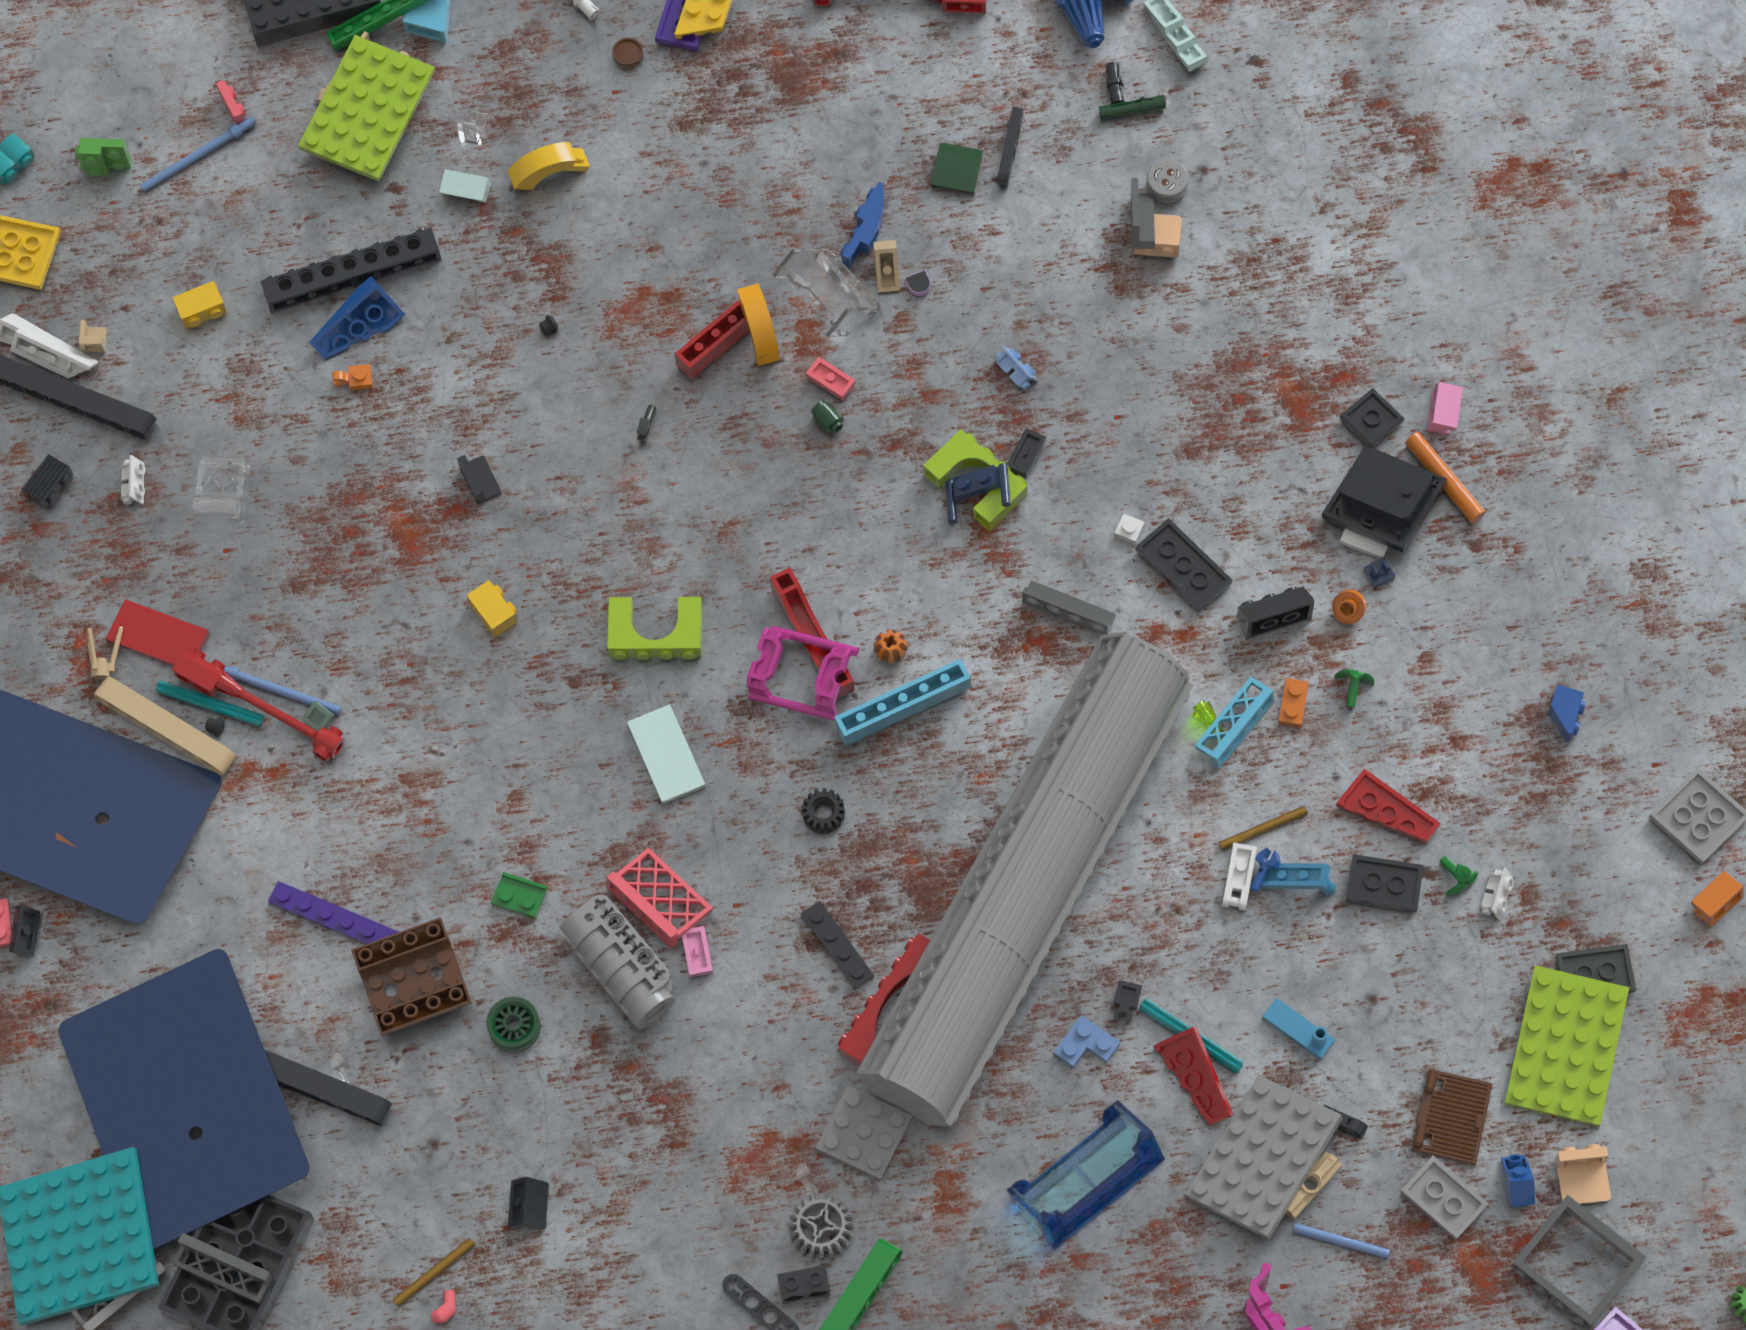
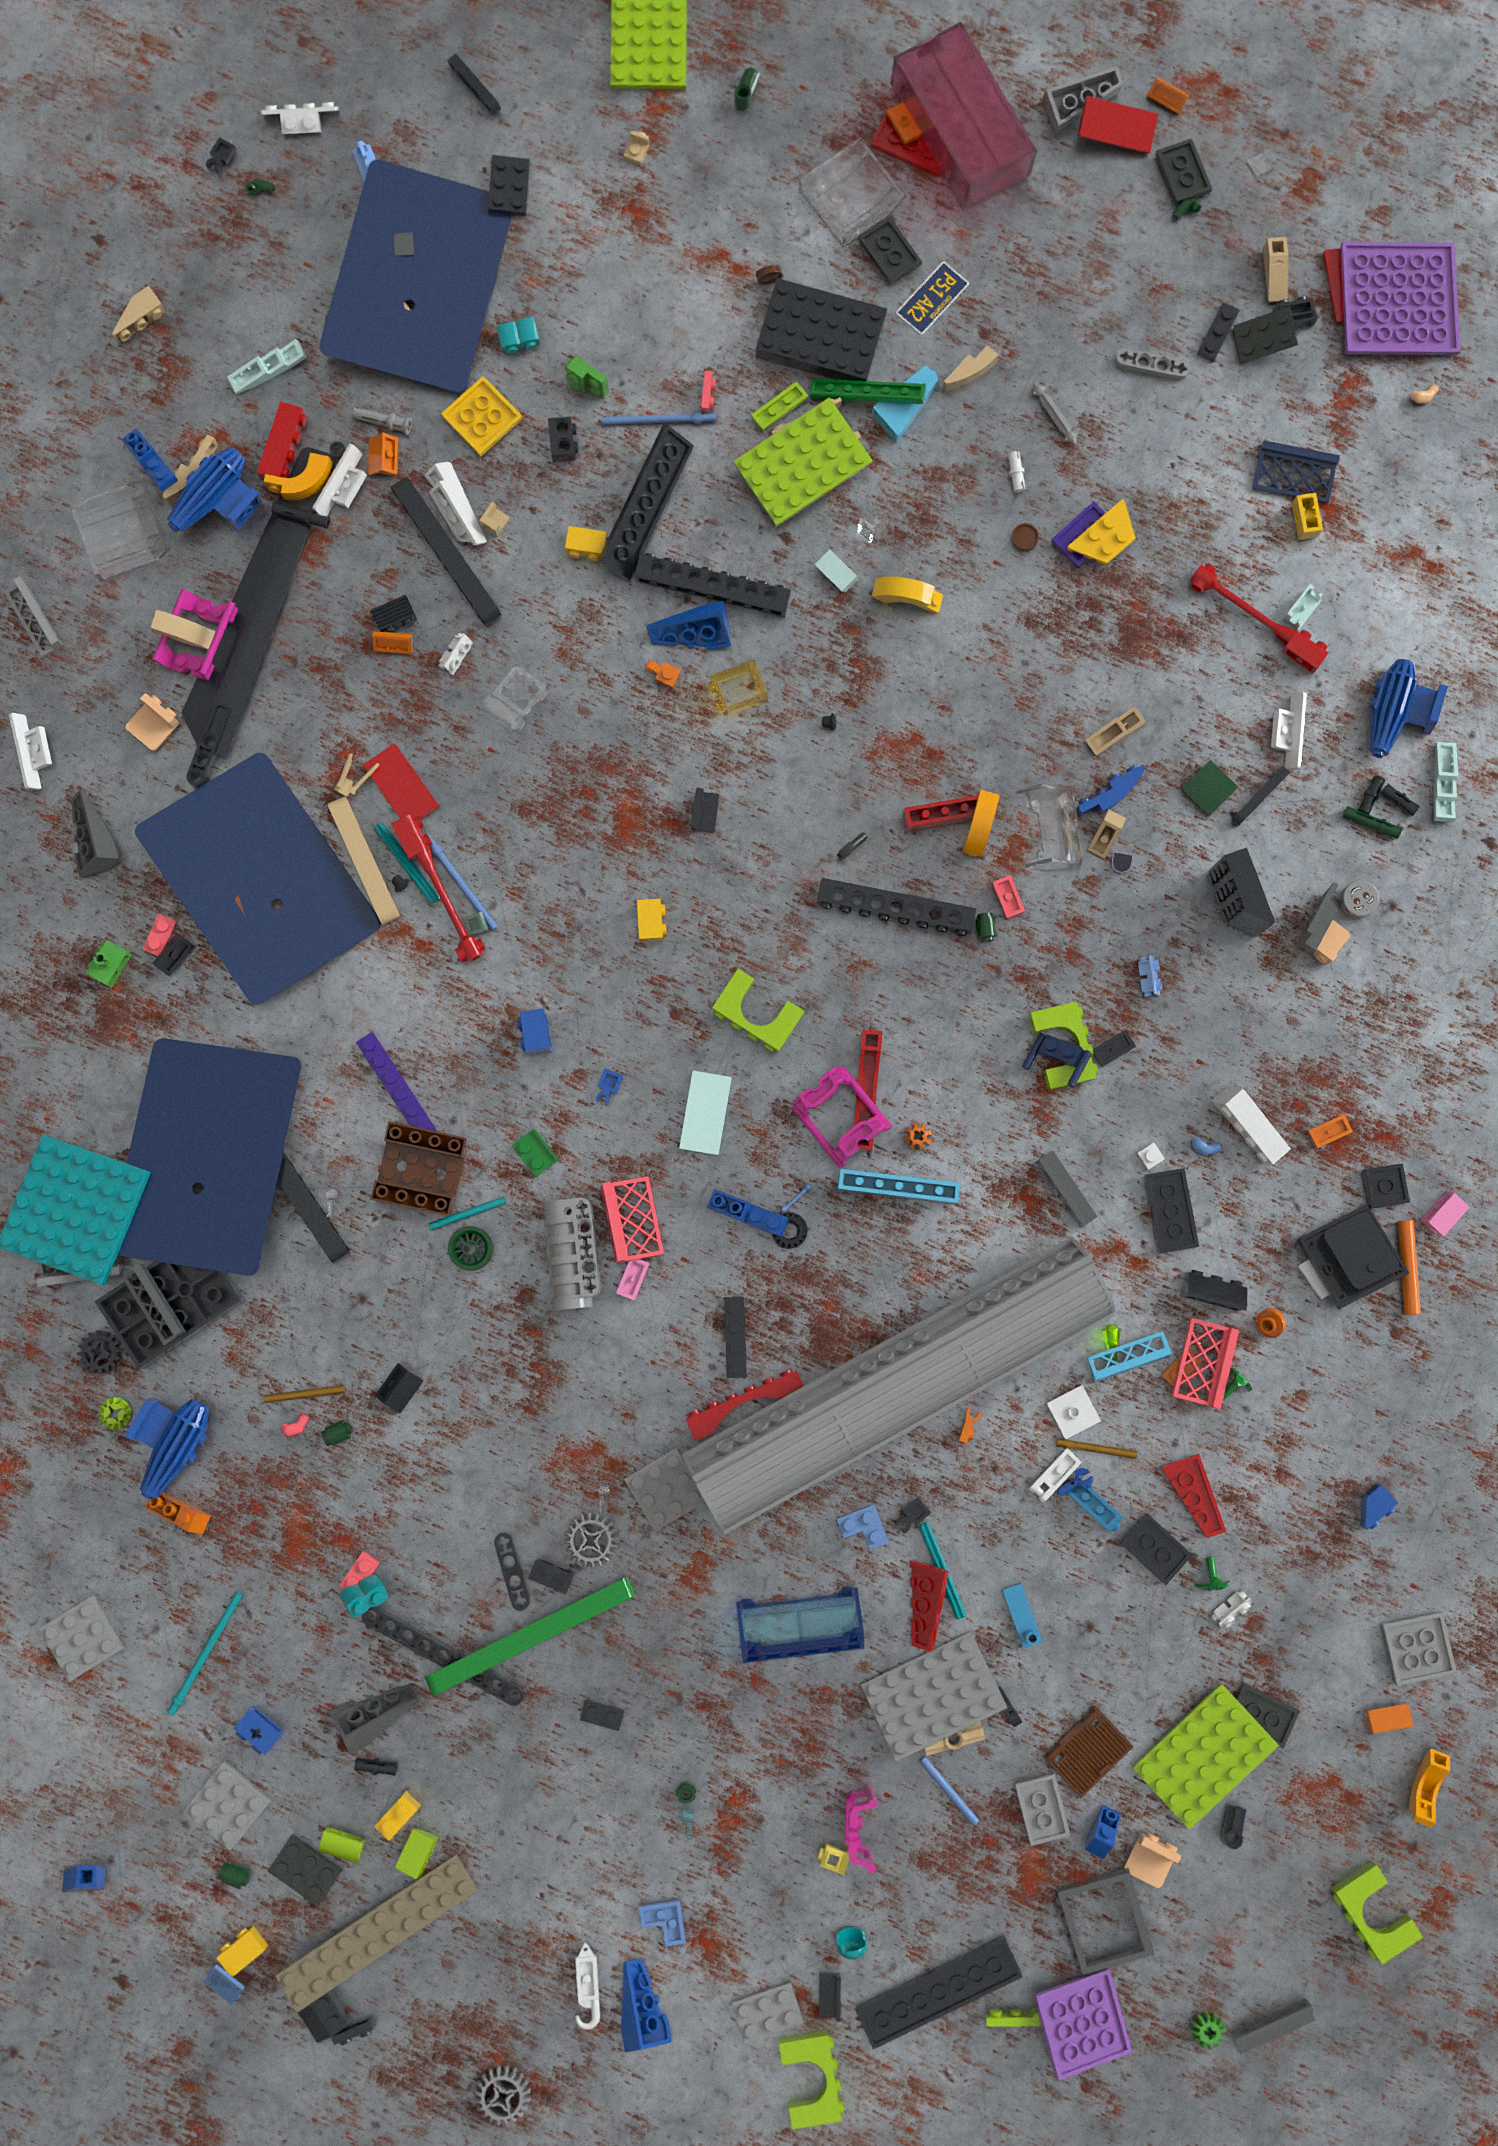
camera: 25 degrees right, 15 degrees up
dark blue tile [1363,557,1395,589] -> none
none -> dark green brick [321,1419,353,1446]
none -> orange plate [372,631,413,654]
none -> teal bar [428,1196,506,1231]
none -> blue brick [517,1008,552,1056]
none -> black brick [548,416,579,463]
none -> blue plate [596,1068,624,1105]
none -> black plate [598,424,694,581]
none -> blue slope [707,1189,789,1237]
none -> clear yellow window [708,660,768,716]
none -> lime plate [751,381,808,432]
none -> medium blue hinge [779,1183,812,1214]
none -> black brick [816,878,977,936]
none -> orange plate [957,1408,981,1443]
none -> white plate [1046,1385,1101,1439]
none -> tan slope [1085,706,1147,756]
none -> coral fence [1171,1318,1239,1409]
none -> medium blue arm [1191,1137,1221,1156]
none -> black slope [1207,847,1275,937]
none -> white wedge [1212,1086,1291,1164]
none -> black piece [1220,1805,1247,1849]
none -> white bracket [1271,692,1307,771]
none -> orange plate [1307,1114,1353,1149]
none -> black pin [1381,783,1420,816]

